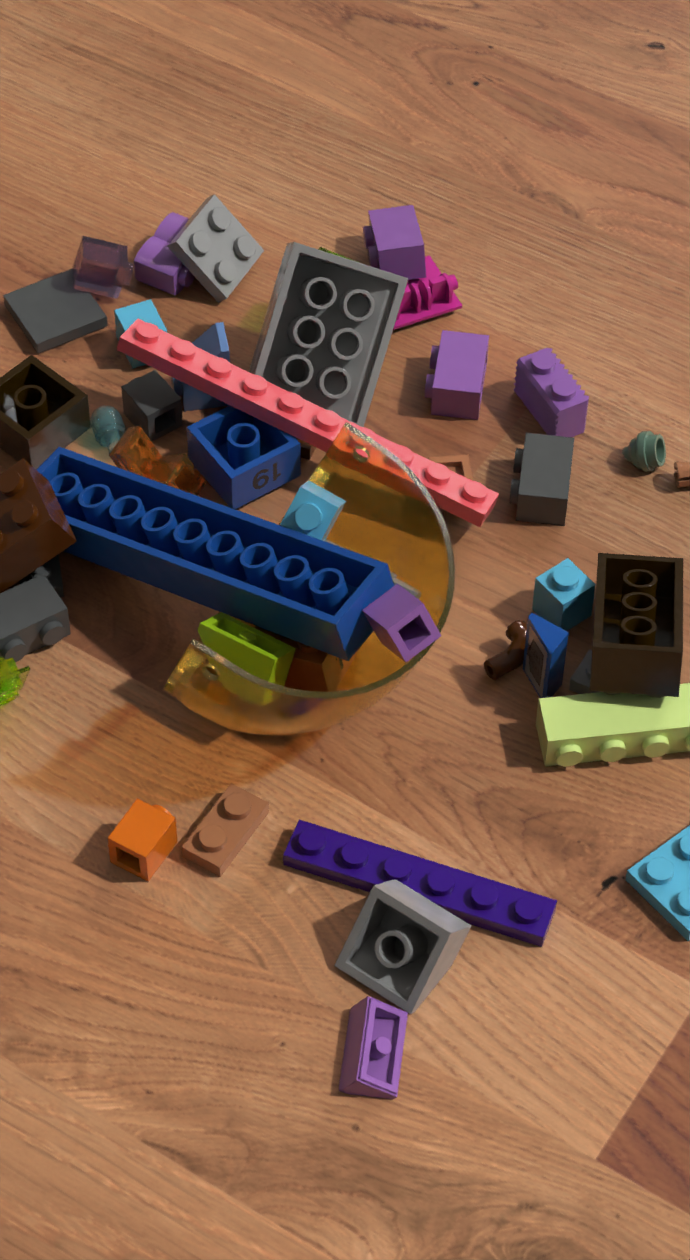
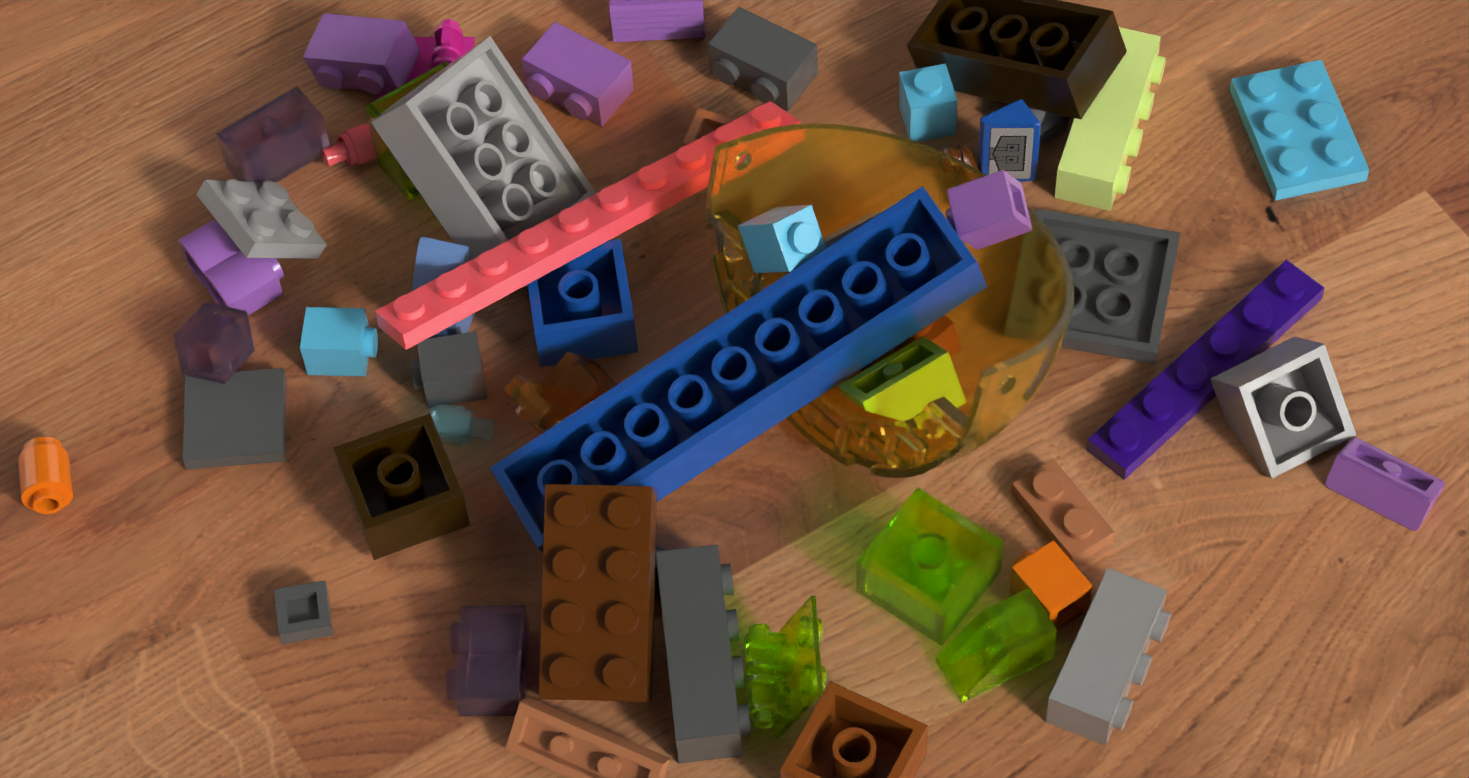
camera: 60 degrees left, 5 degrees up
none -> brick [216,86,330,183]
none -> clear neon green brick [856,487,1004,646]
none -> clear neon green slope [935,587,1057,703]
none -> dark grey plate [1008,208,1180,364]
none -> light grey brick [1046,568,1171,746]

